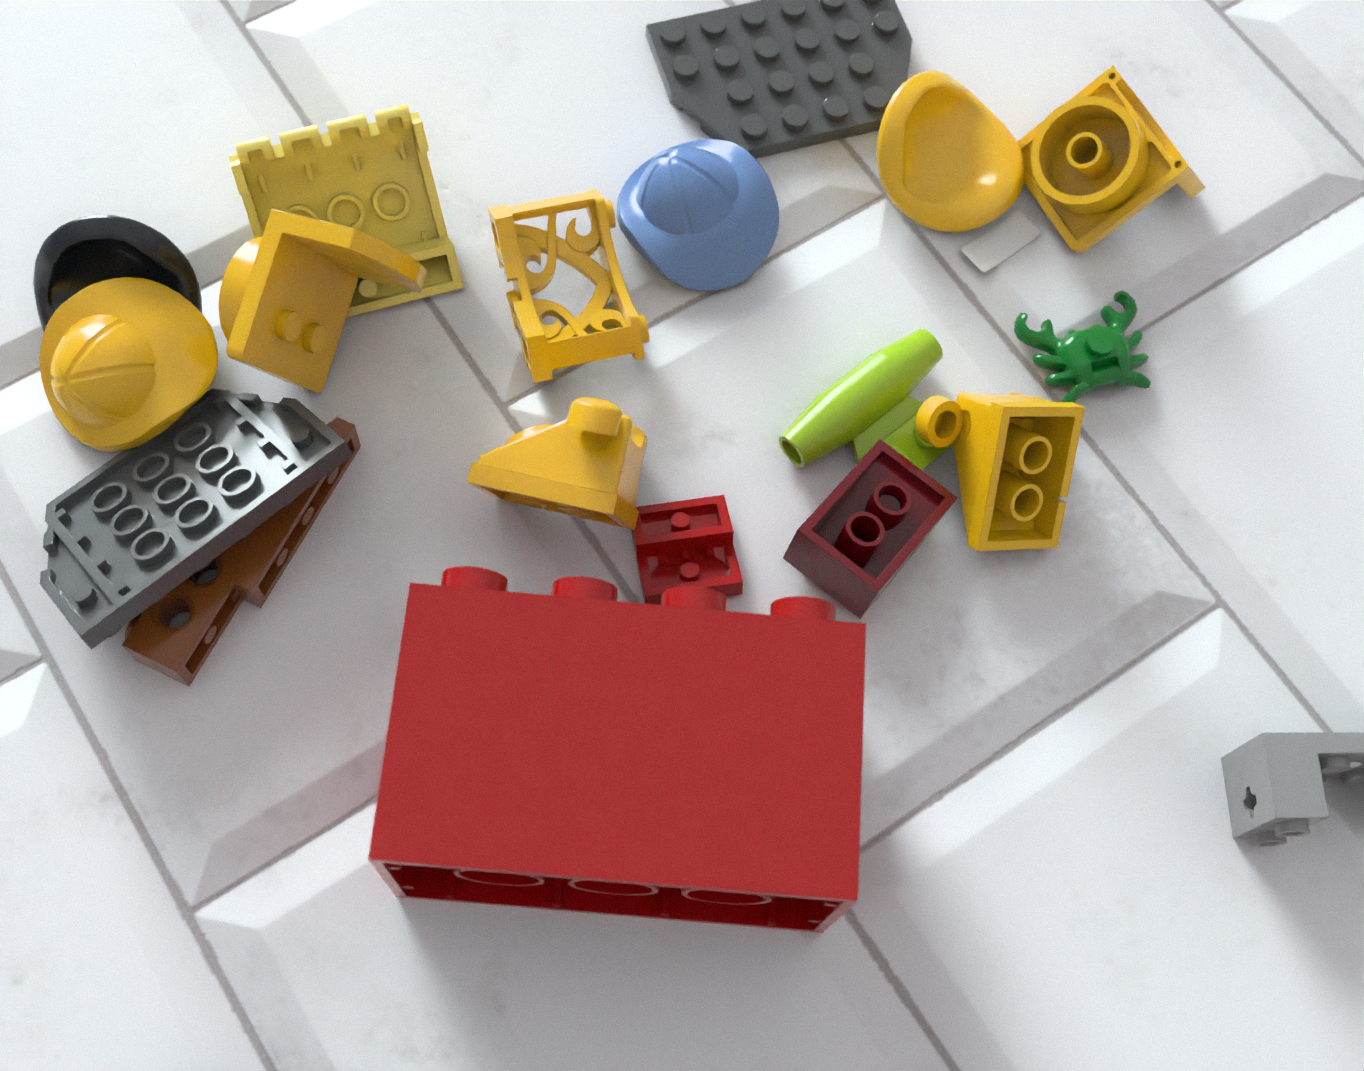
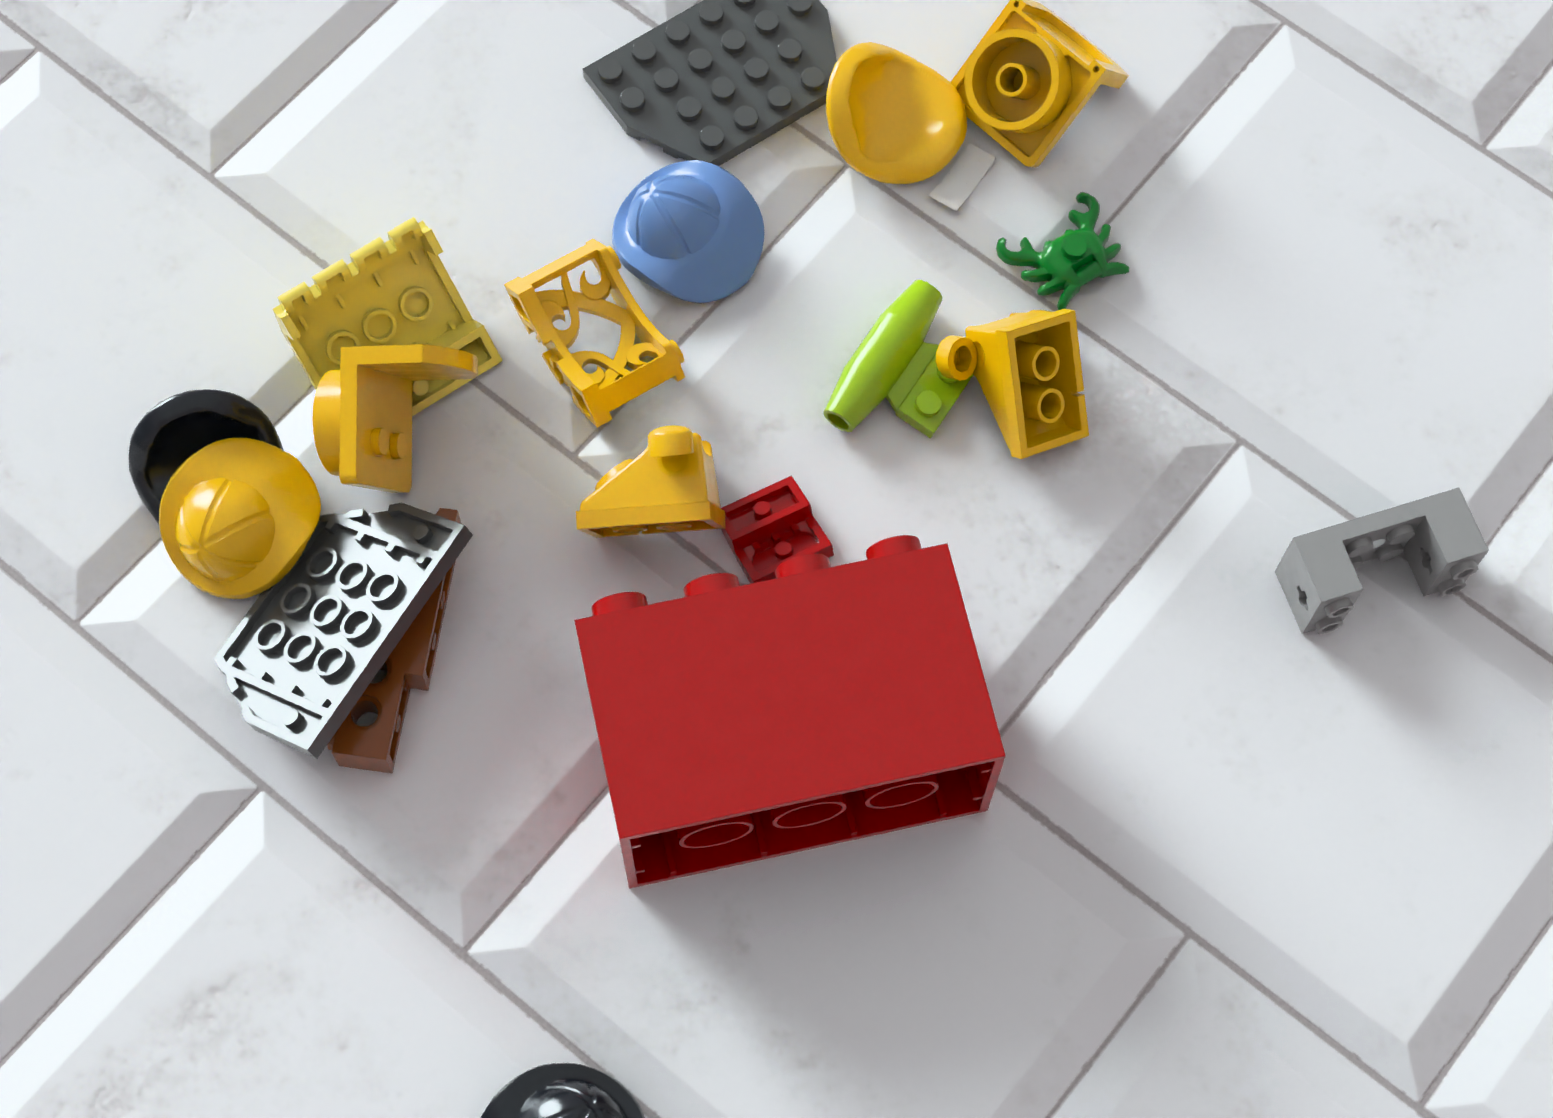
camera: 10 degrees left, 0 degrees up
dark red slope [783,439,958,619] -> none

